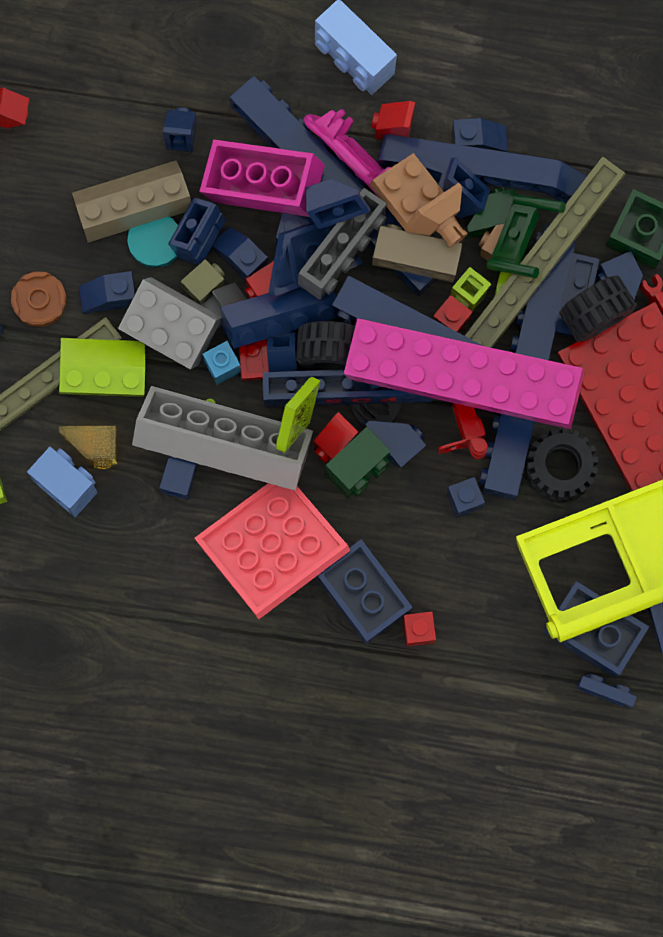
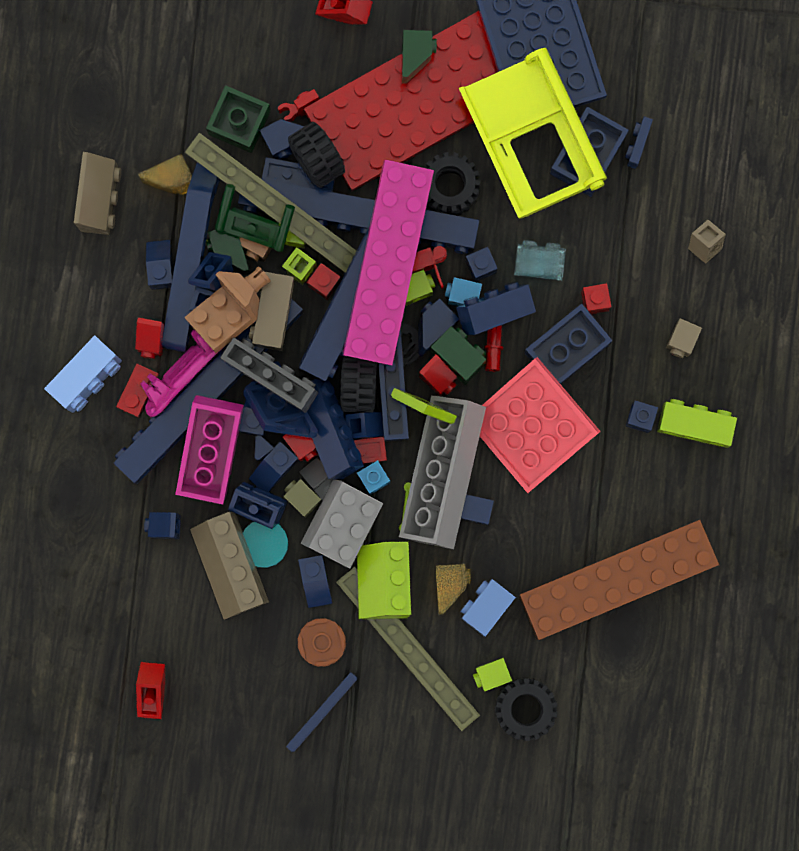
camera: 85 degrees left, 5 degrees up
dark blue slope [306,178,370,229] -> none
none -> dark tan slope [74,152,121,235]
none -> red plate [116,364,159,418]
none -> clear yellow slope [138,154,192,195]
none -> dark blue slope [255,435,274,461]
none -> lime brick [406,270,435,306]
none -> dark azure brick [445,277,482,306]
none -> dark blue brick [456,281,536,335]
none -> red axle [484,325,503,372]
none -> clear light blue brick [514,240,566,280]
none -> dark orange brick [519,520,719,640]
none -> dark blue brick [625,400,658,433]
none -> lime brick [657,399,737,448]
none -> dark tan brick [666,318,702,358]
none -> dark tan brick [688,220,726,263]

